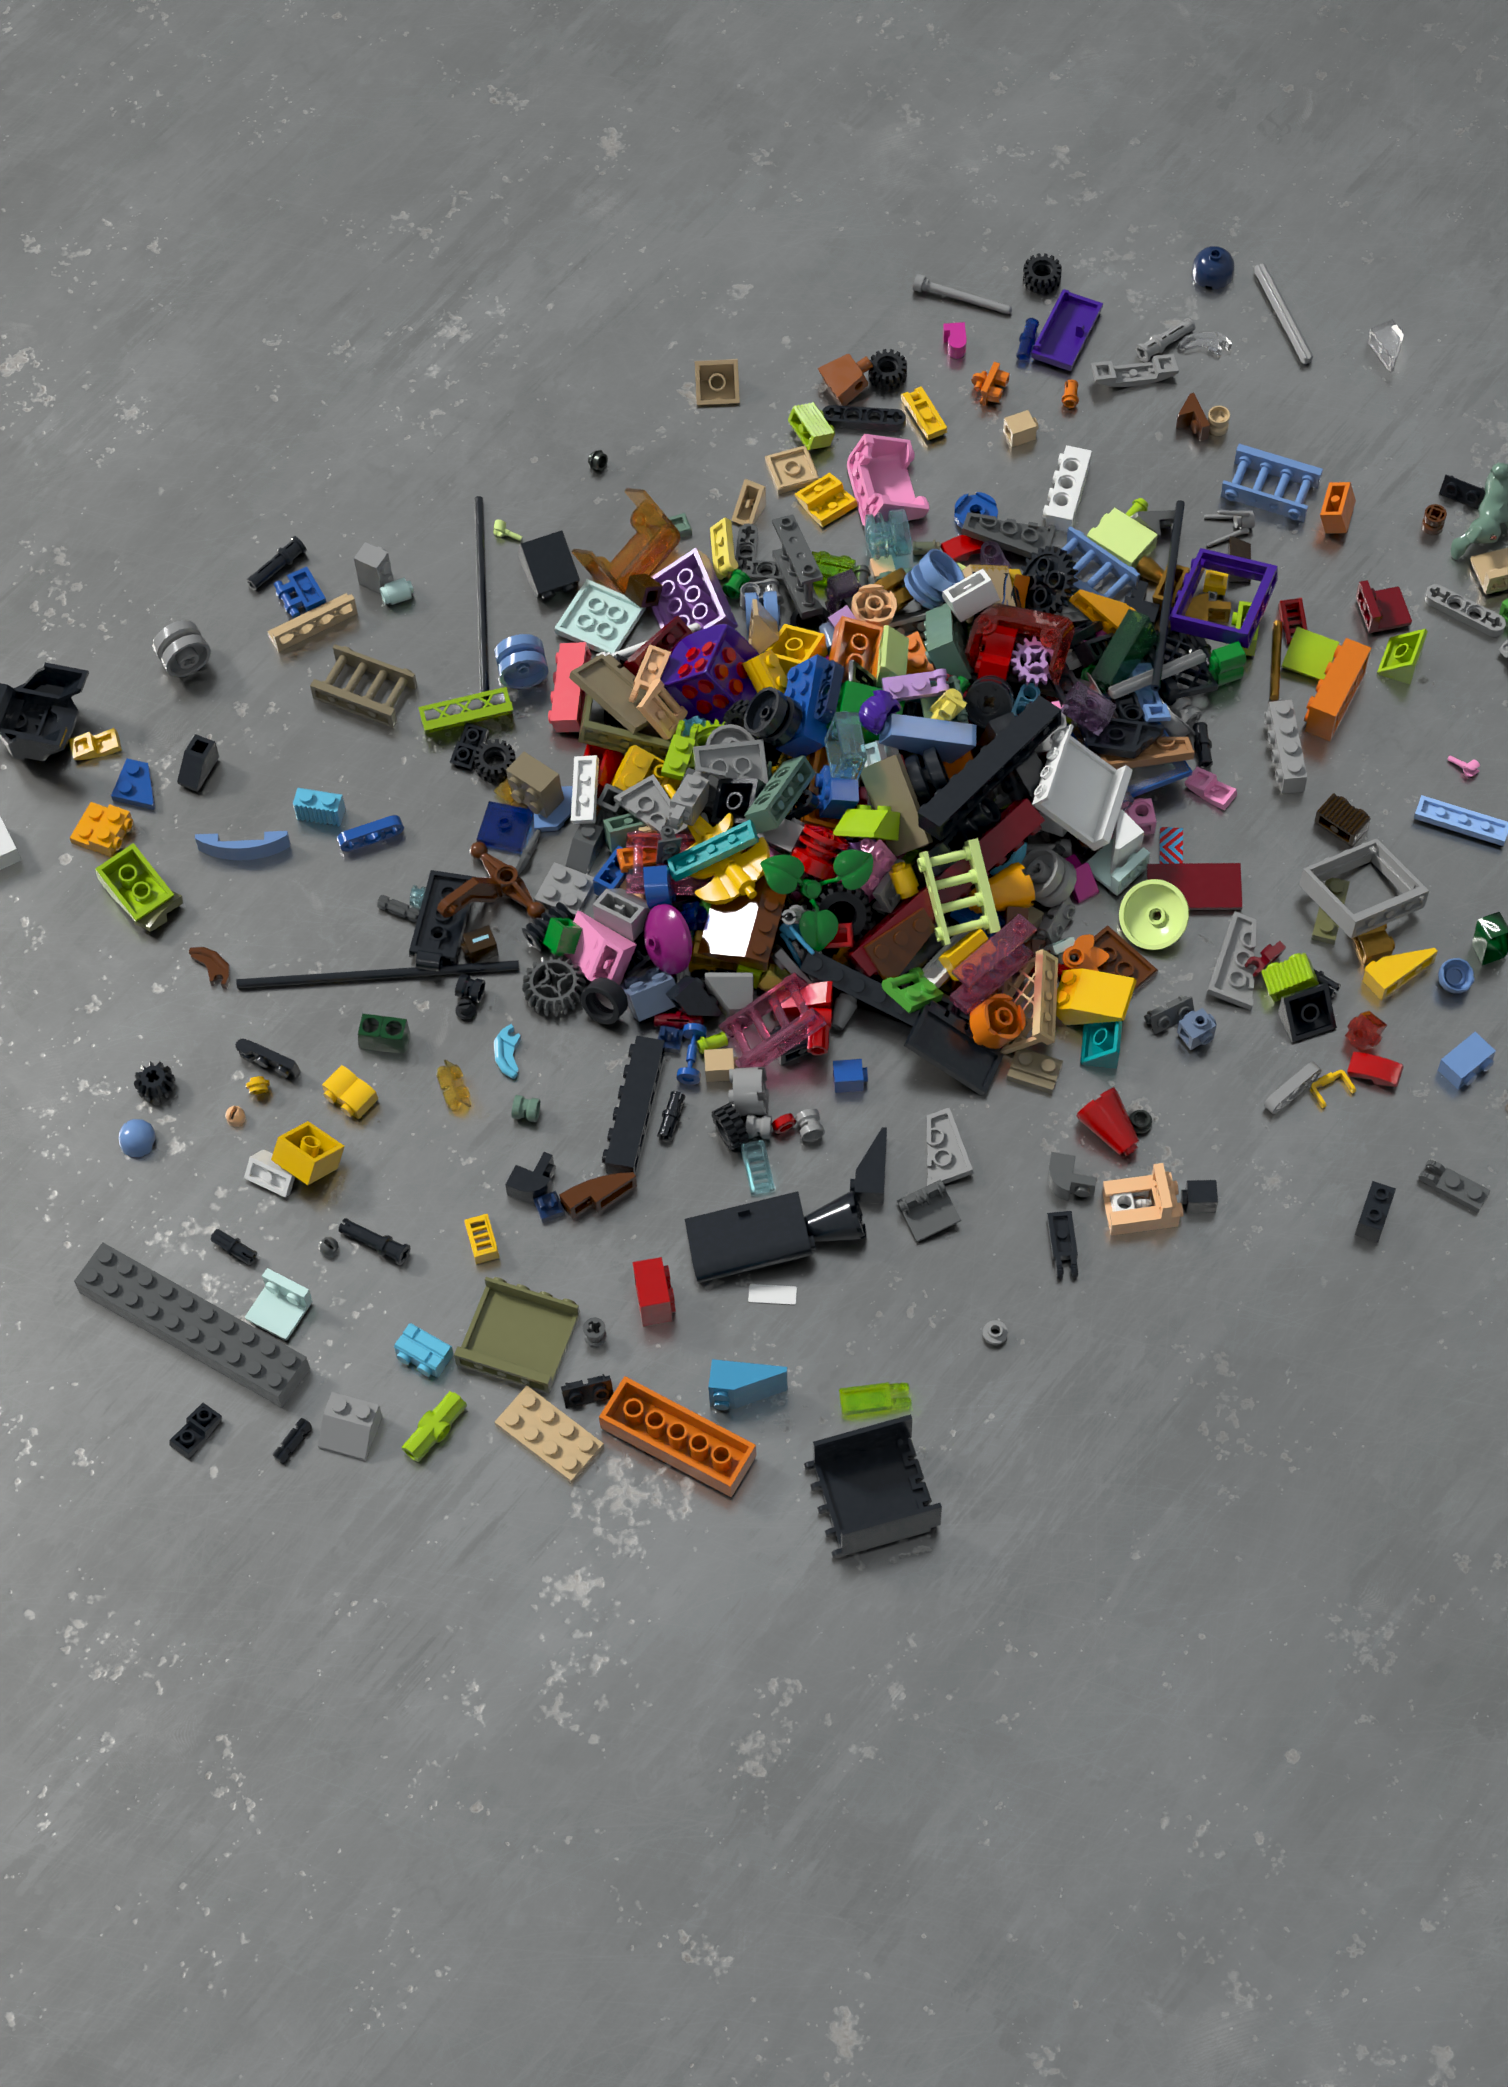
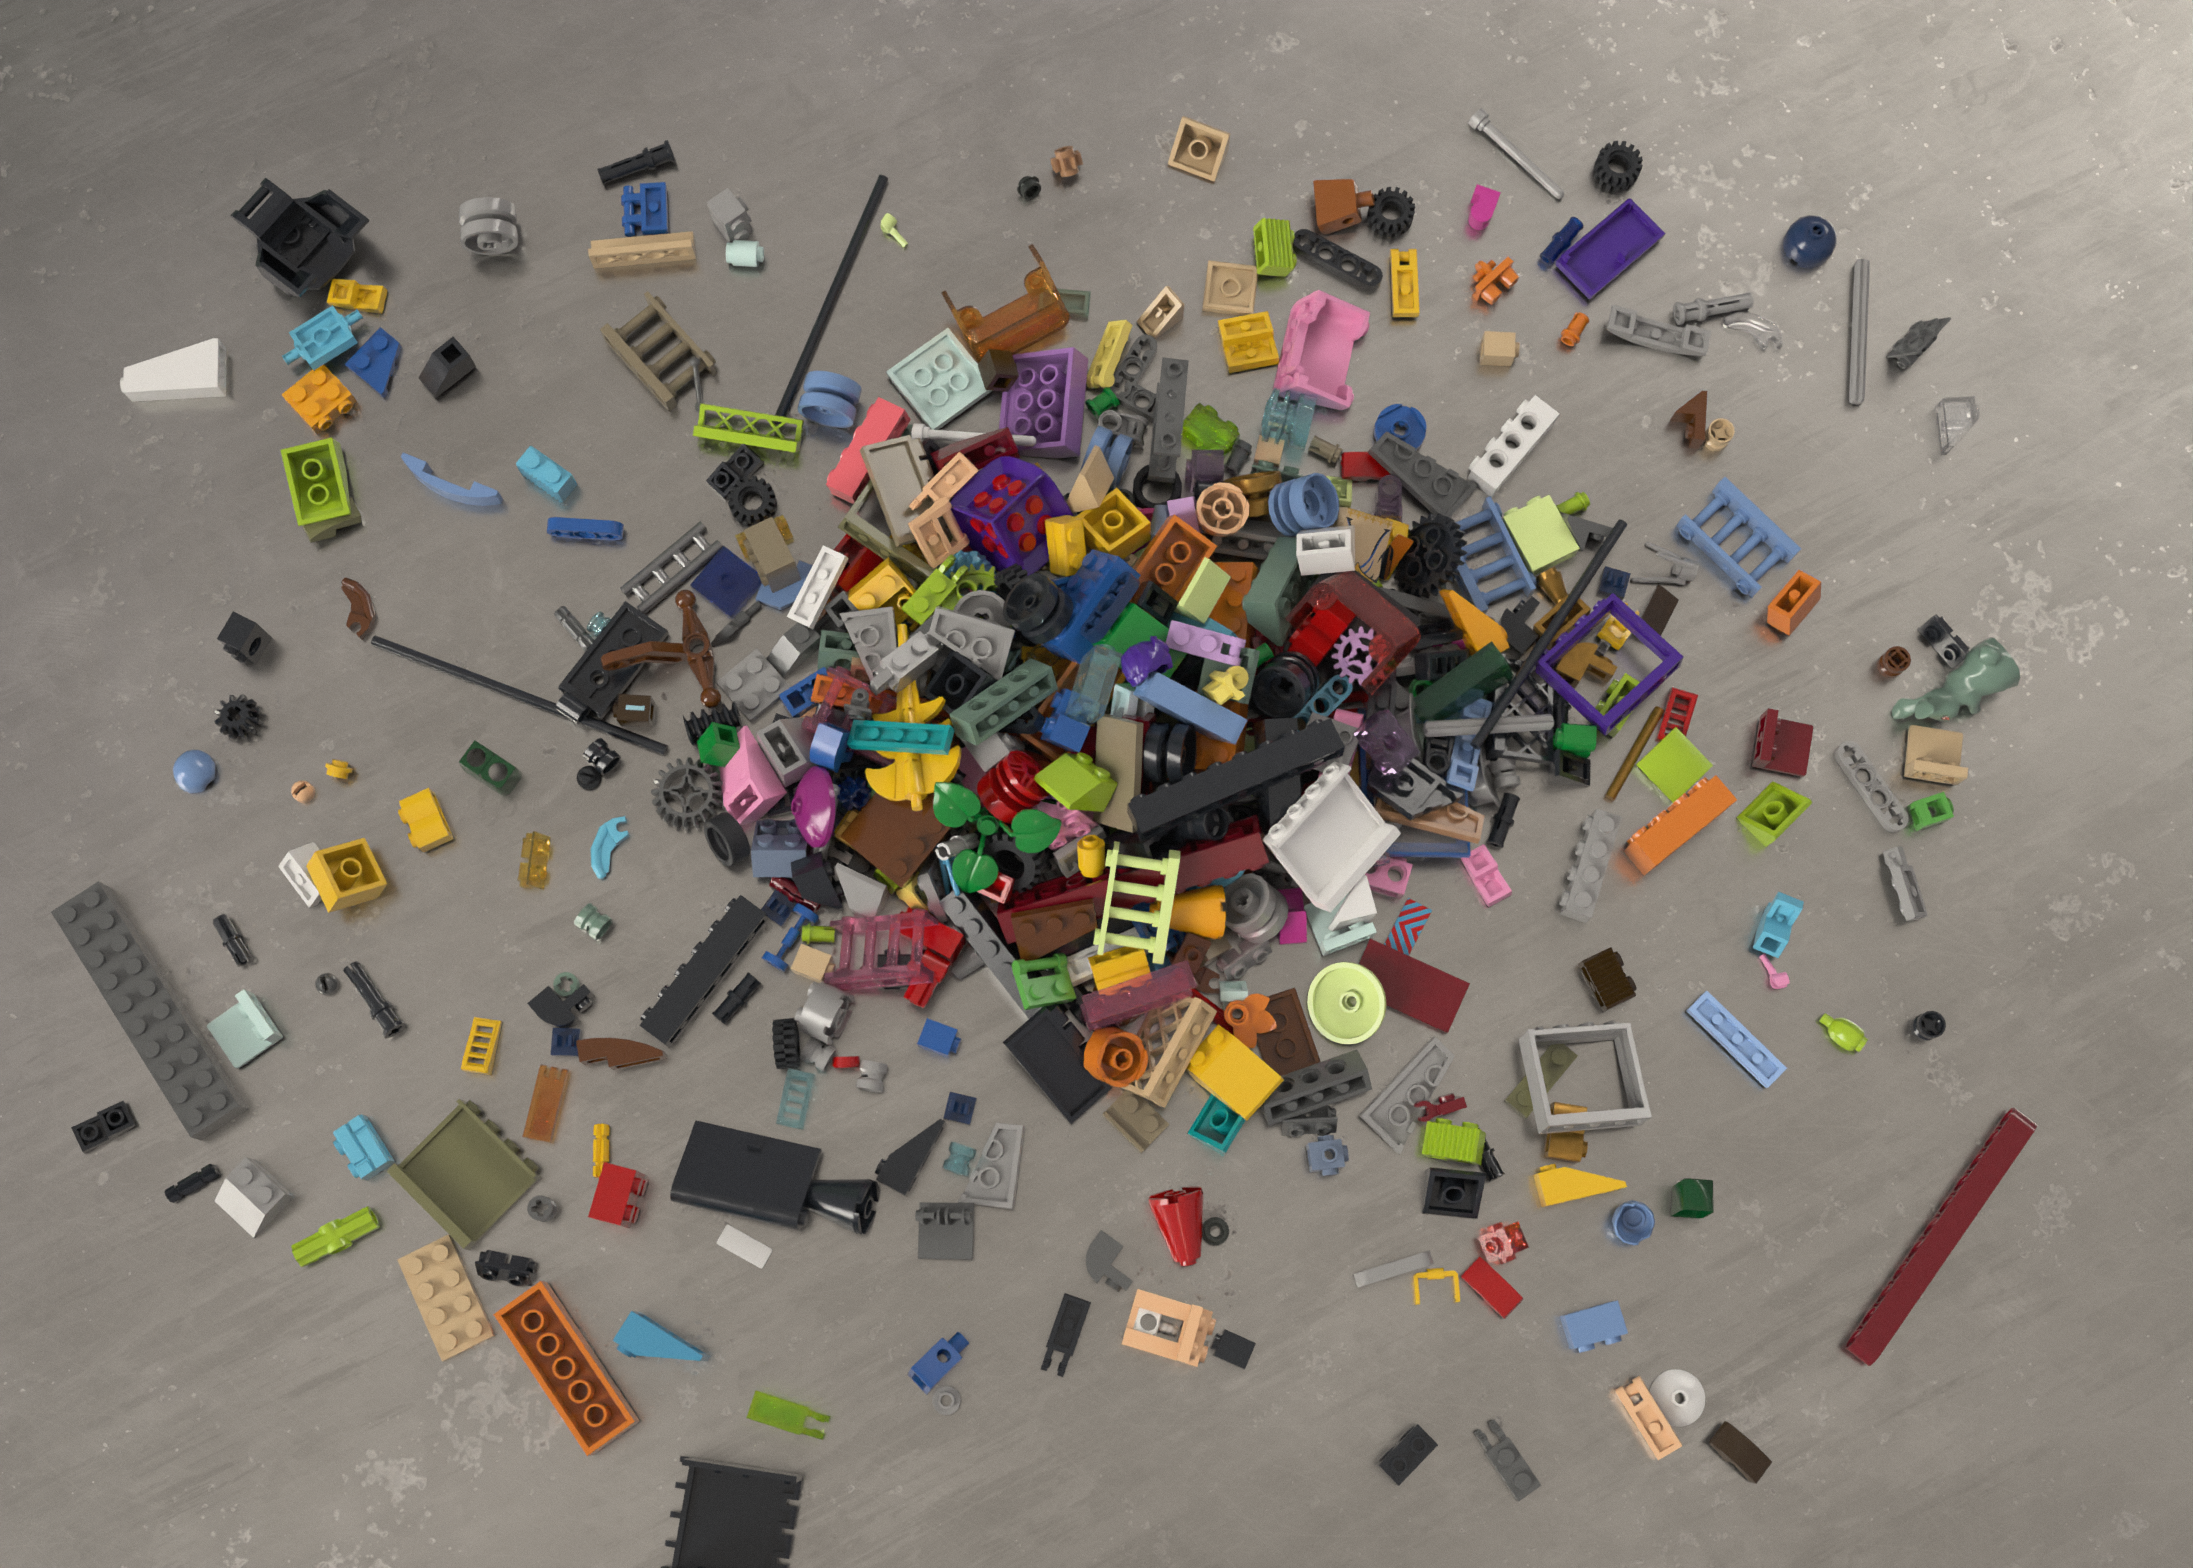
camera: 20 degrees right, 15 degrees up
black hinge [235,1038,300,1078] -> none
black slope [517,530,580,599] -> none
none -> black brick [217,611,272,664]
none -> medium azure plate [282,305,363,370]
none -> clear orange hinge [522,1064,569,1143]
none -> sand green bush [553,972,580,998]
none -> yellow axle [593,1123,610,1178]
none -> flat silver bar [620,521,724,614]
none -> dark grey hinge [690,357,704,412]
none -> blue torso [907,1332,969,1395]
none -> clear light blue wheel [942,1142,977,1177]
none -> dark blue tile [943,1092,977,1126]
none -> medium nougat gear [1050,146,1083,177]
none -> dark grey brick [1260,1050,1372,1126]
none -> black slope [1548,749,1591,786]
none -> dark blue tile [1597,566,1631,600]
none -> medium azure brick [1753,892,1804,958]
none -> dark grey hinge [1886,317,1951,369]

